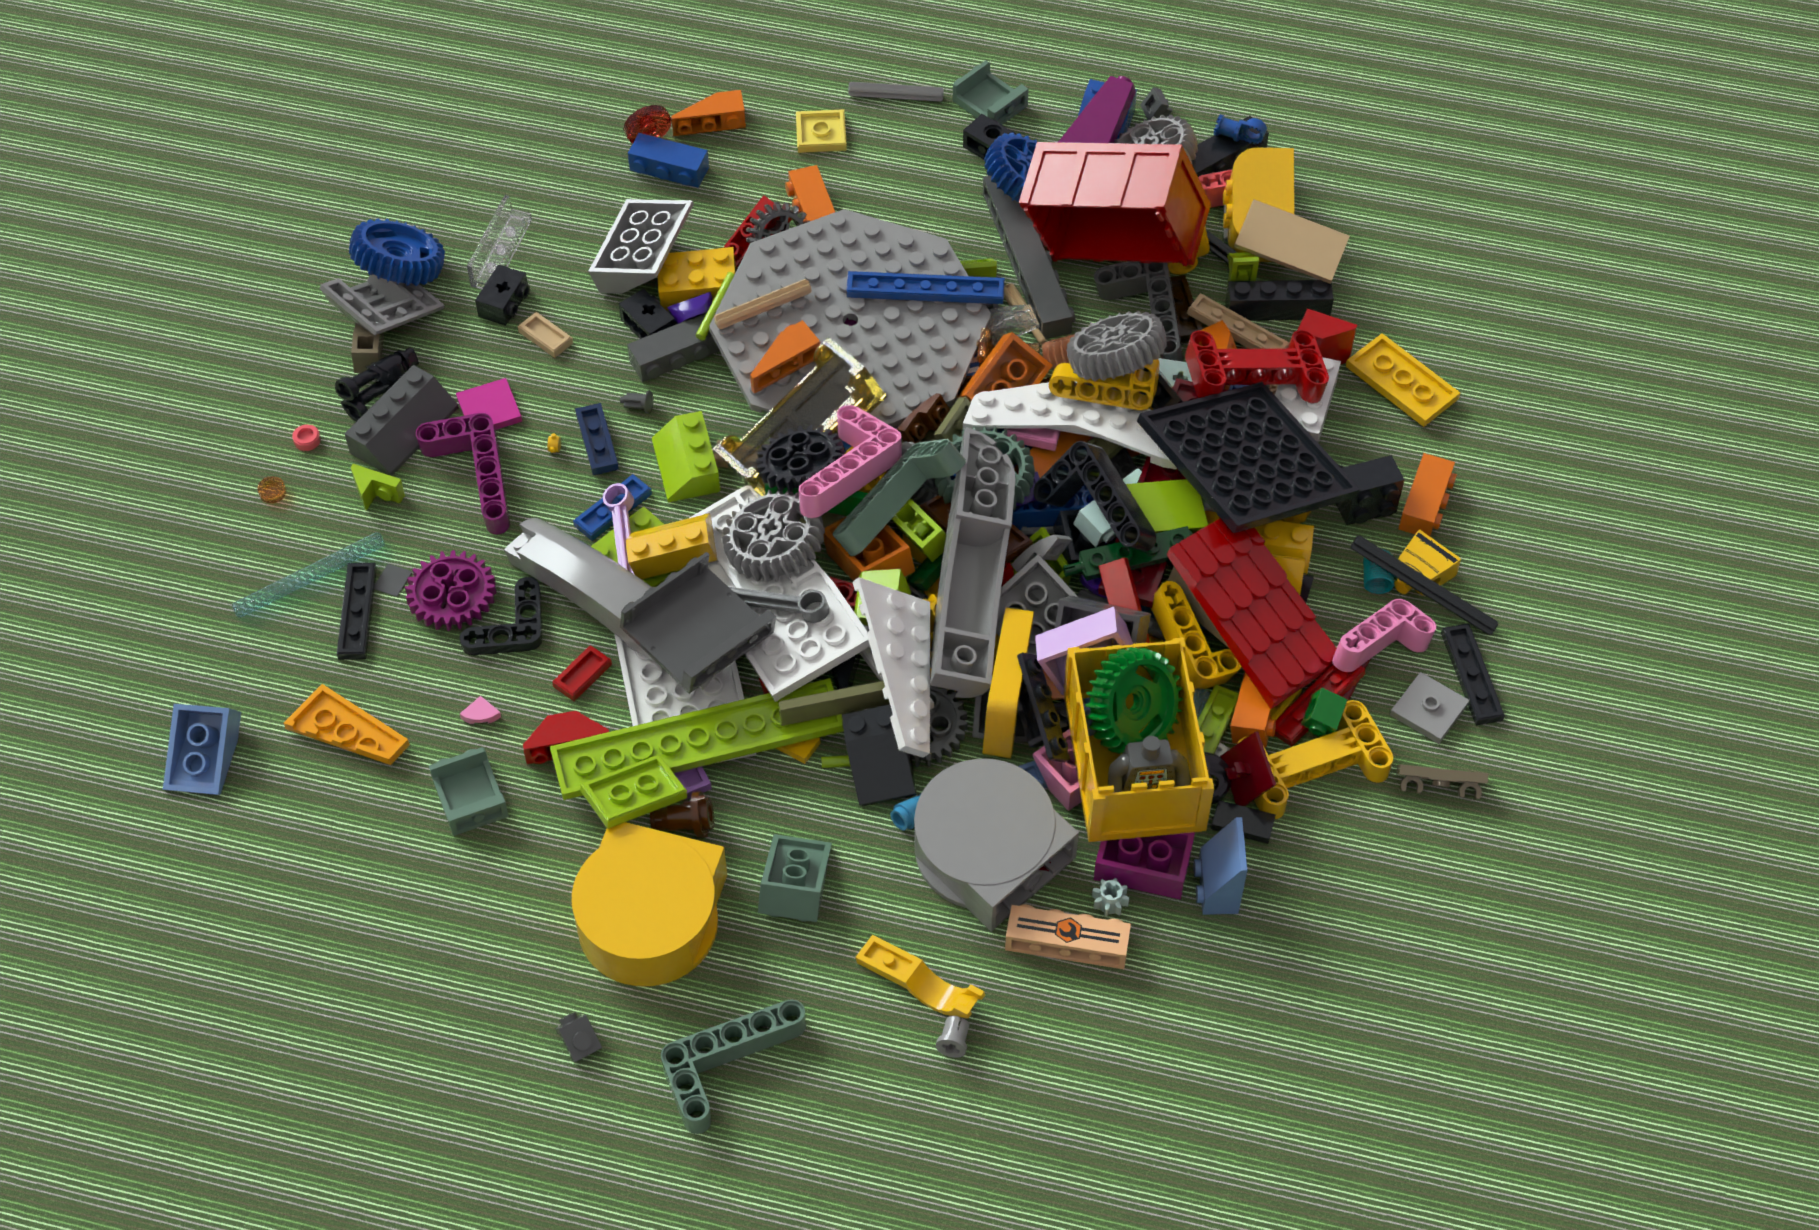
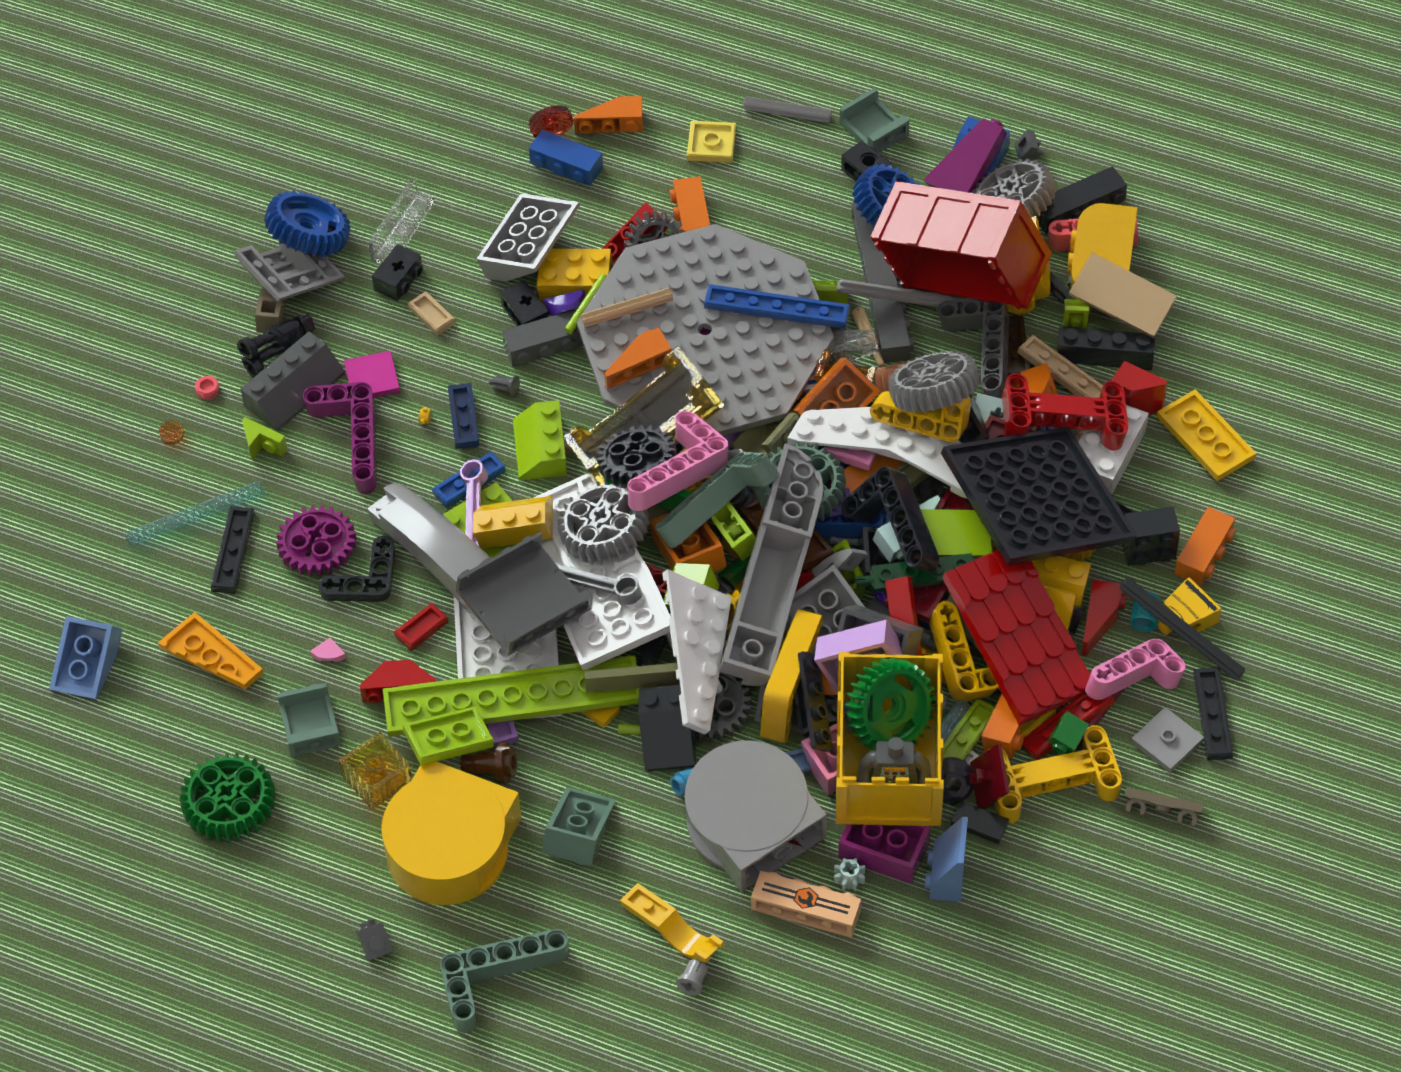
camera: 10 degrees right, 0 degrees up
dark grey sticker [374,564,412,597] -> none
reddish brown slope [896,393,950,444] -> none
blue connector [1214,114,1267,144] -> none
none -> green gear [180,752,276,843]
none -> clear yellow brick [338,732,413,810]
none -> light grey axle [837,279,965,307]
none -> red slope [1081,580,1127,656]

